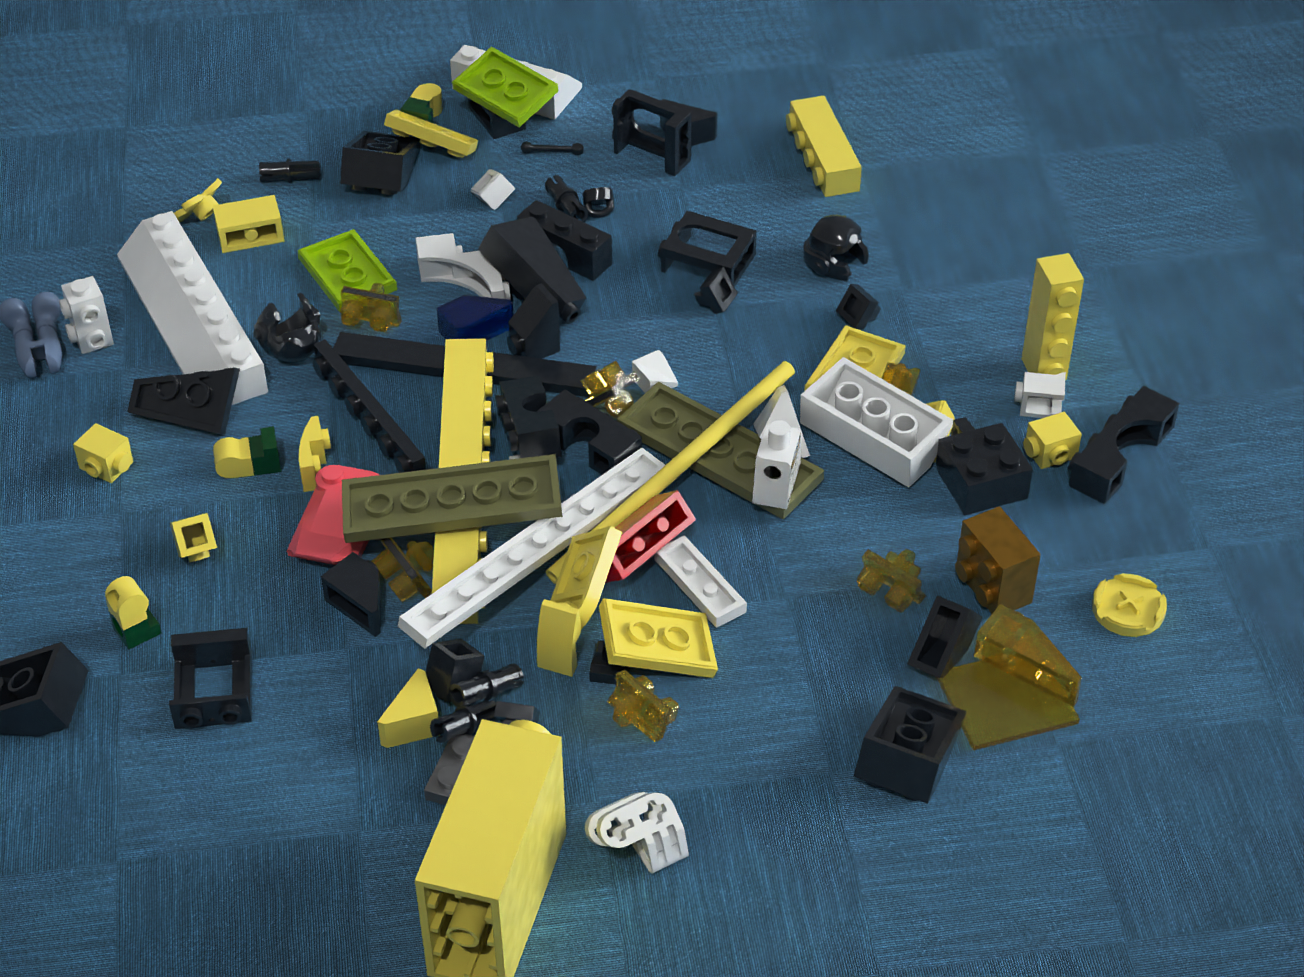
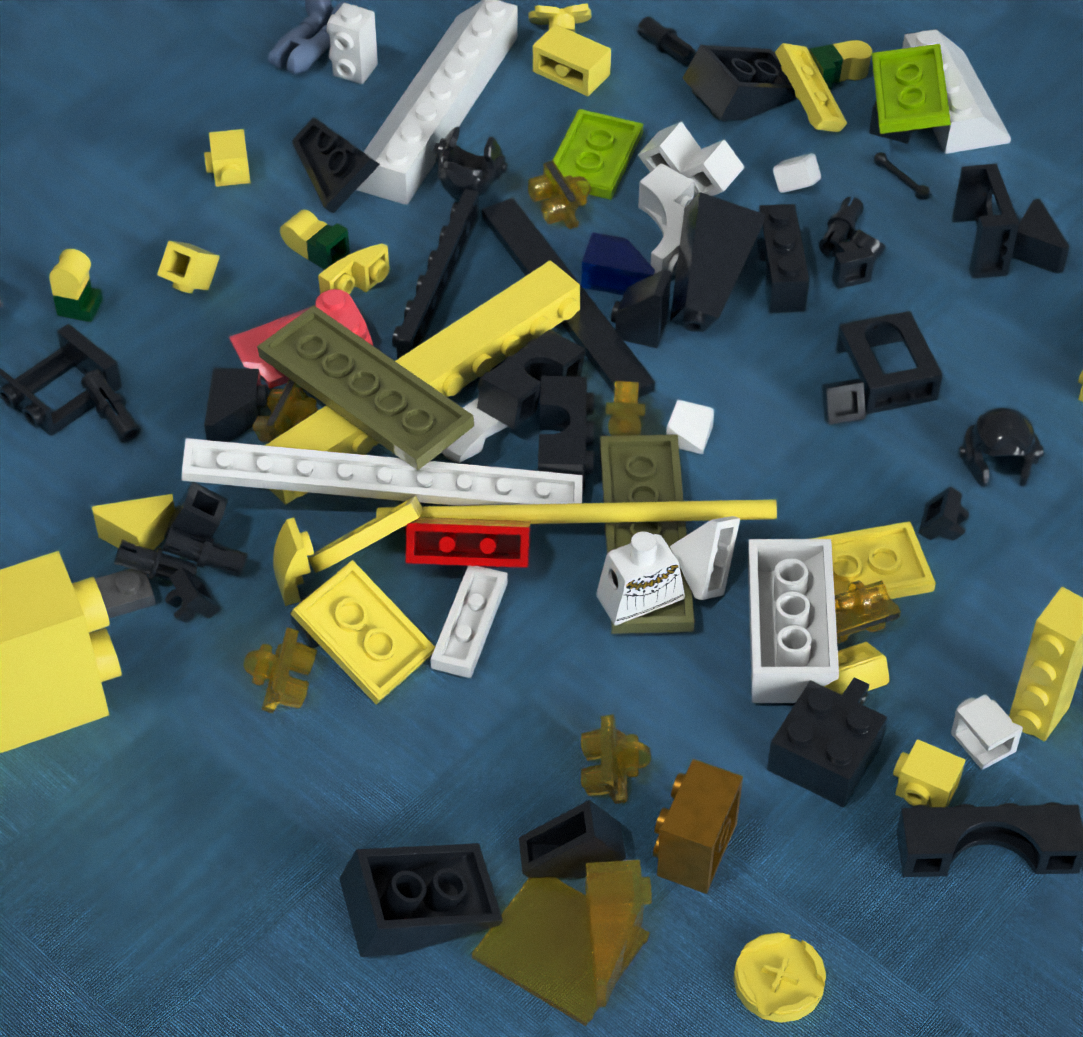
camera: 50 degrees right, 5 degrees up
white piece [584,792,689,874] -> none
none -> black pin [81,369,141,443]
none -> white brick [638,121,744,198]
none -> black tile [832,241,875,290]

